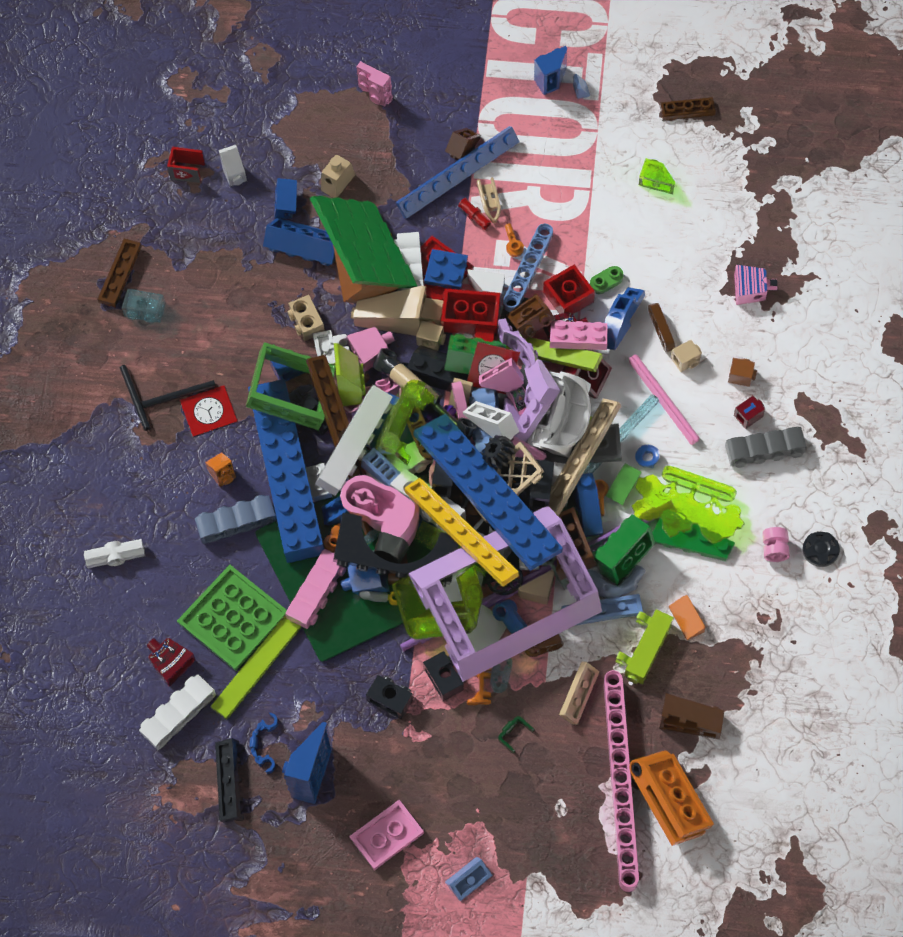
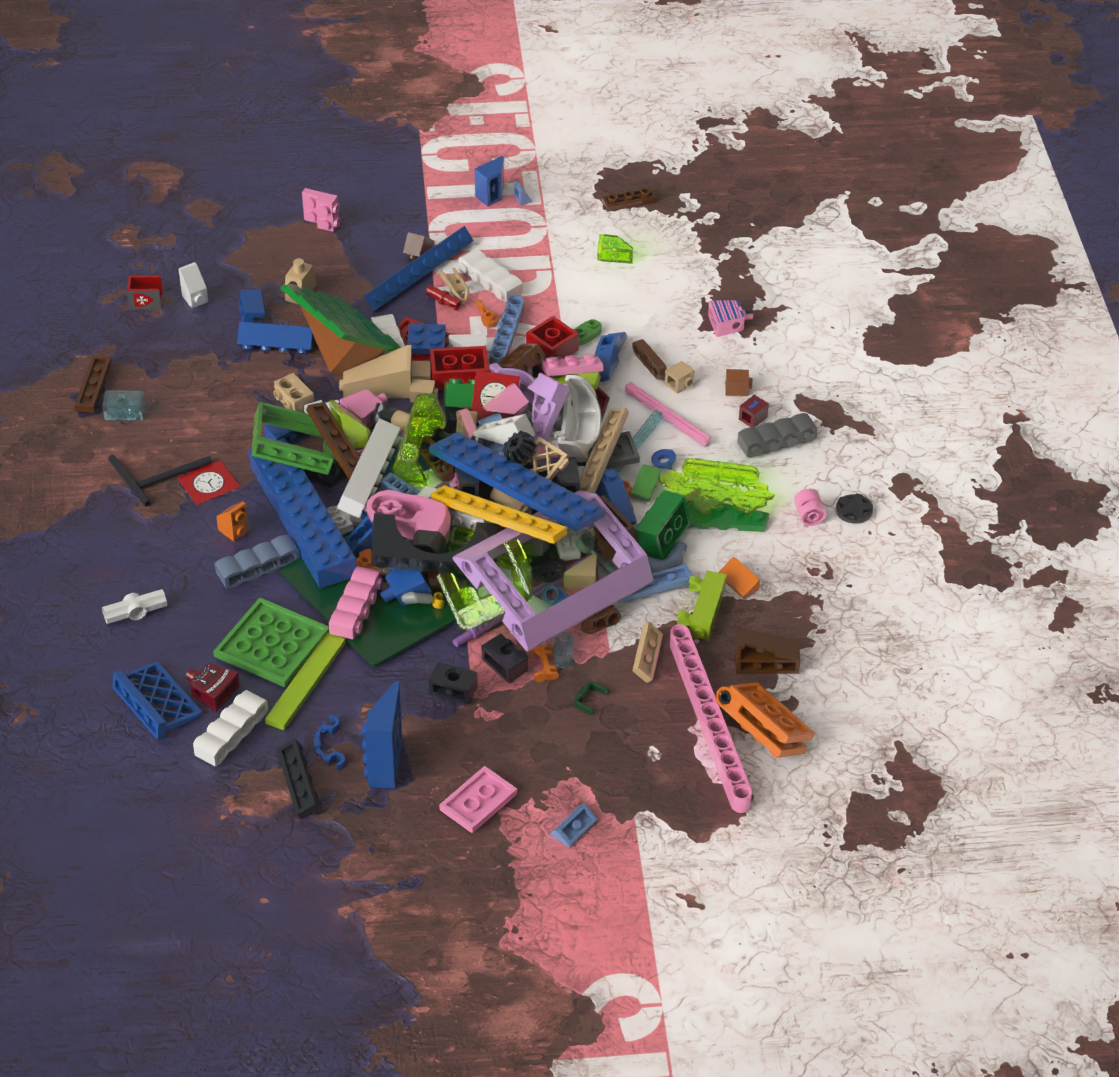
camera: 15 degrees left, 20 degrees down
none -> blue fence [113,661,203,740]
none -> white brick [459,249,523,302]

